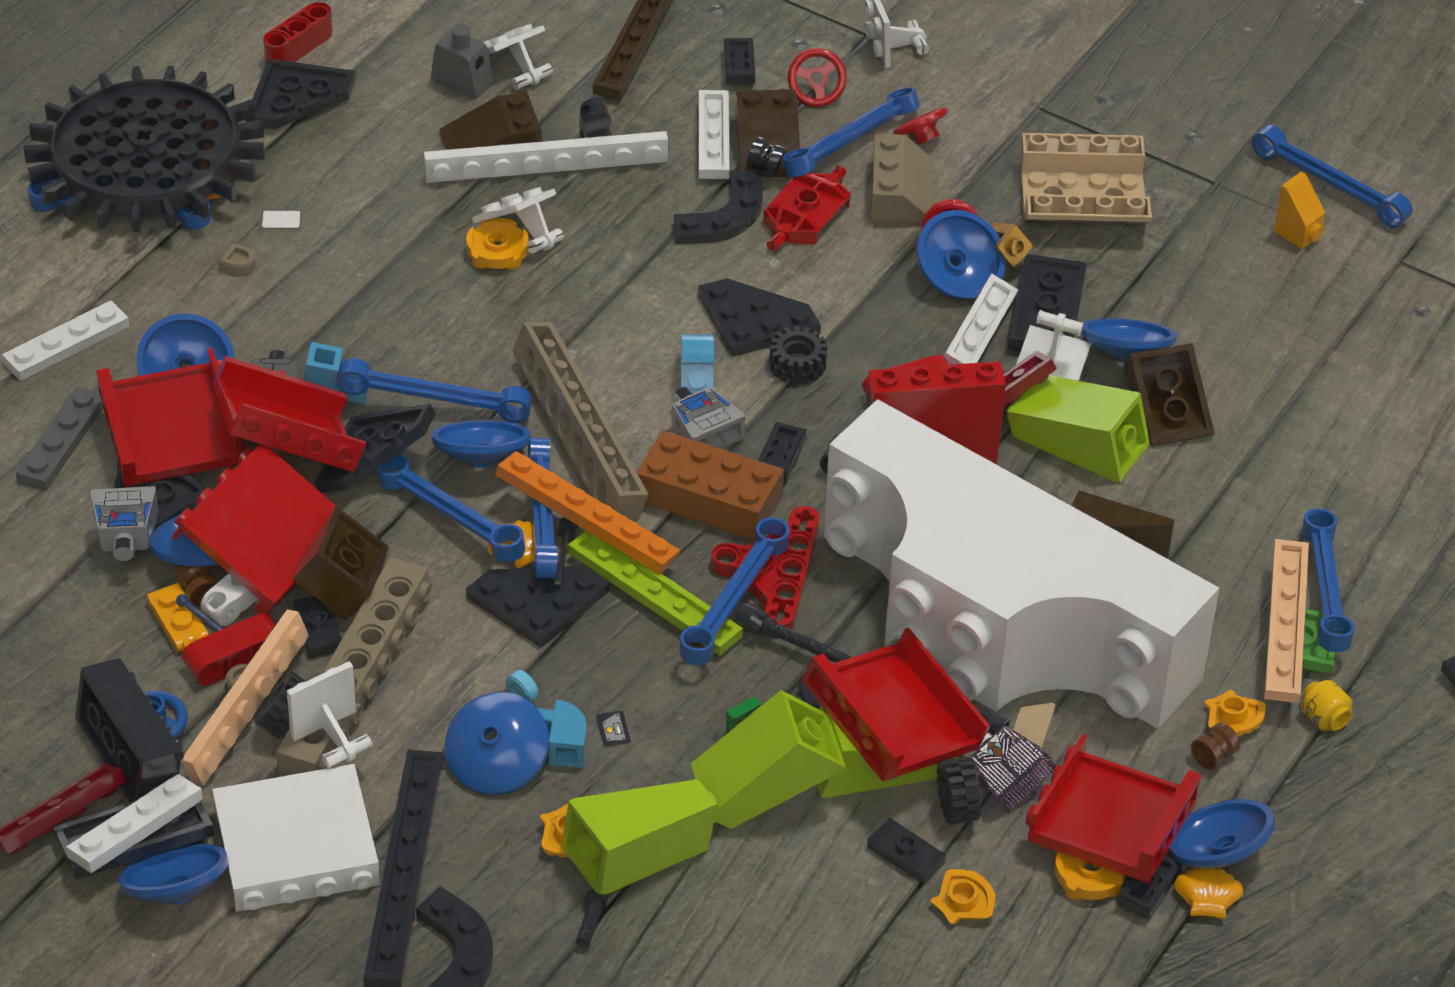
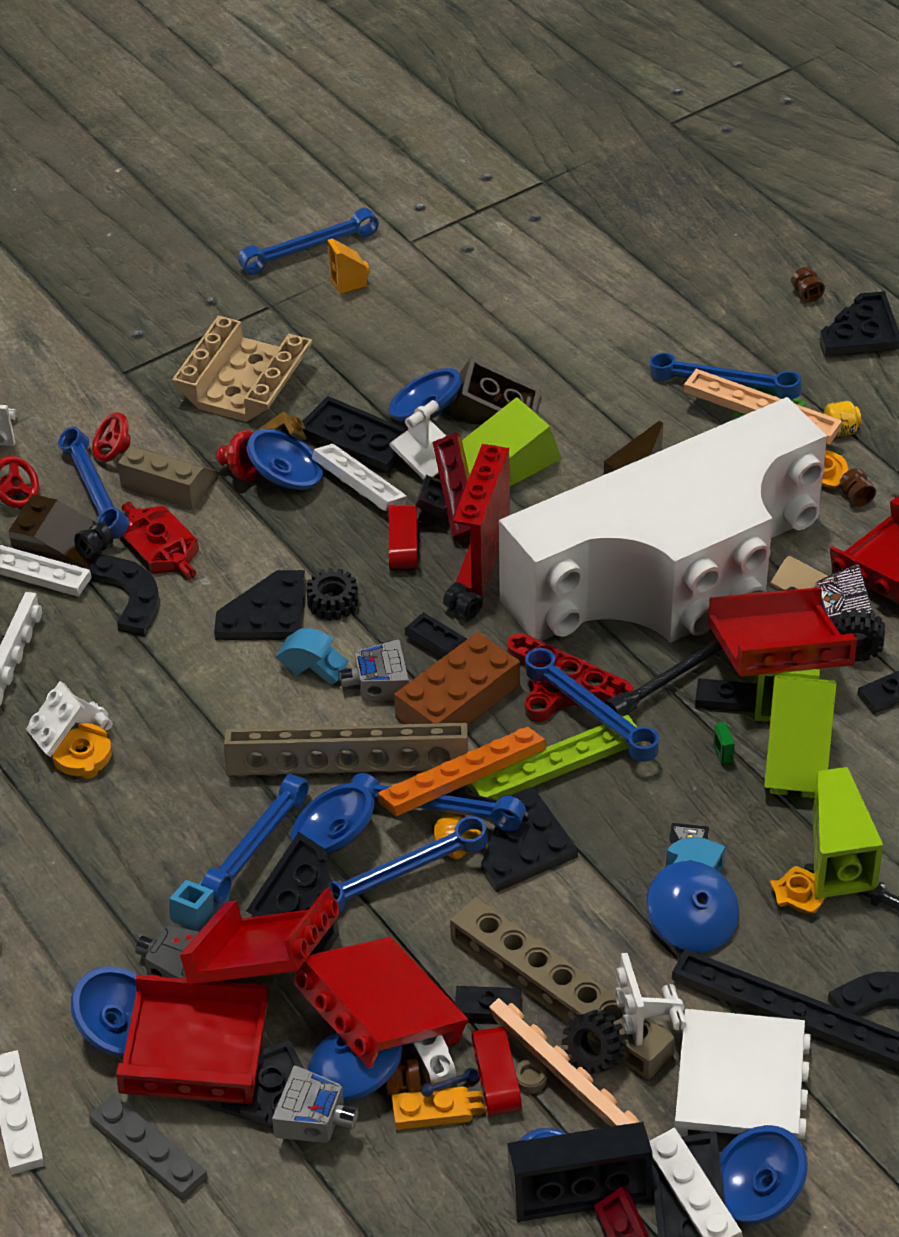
camera: 65 degrees left, 0 degrees up
dark brown slope [293,506,389,621] -> none
medium azure tile [506,670,539,702] -> none

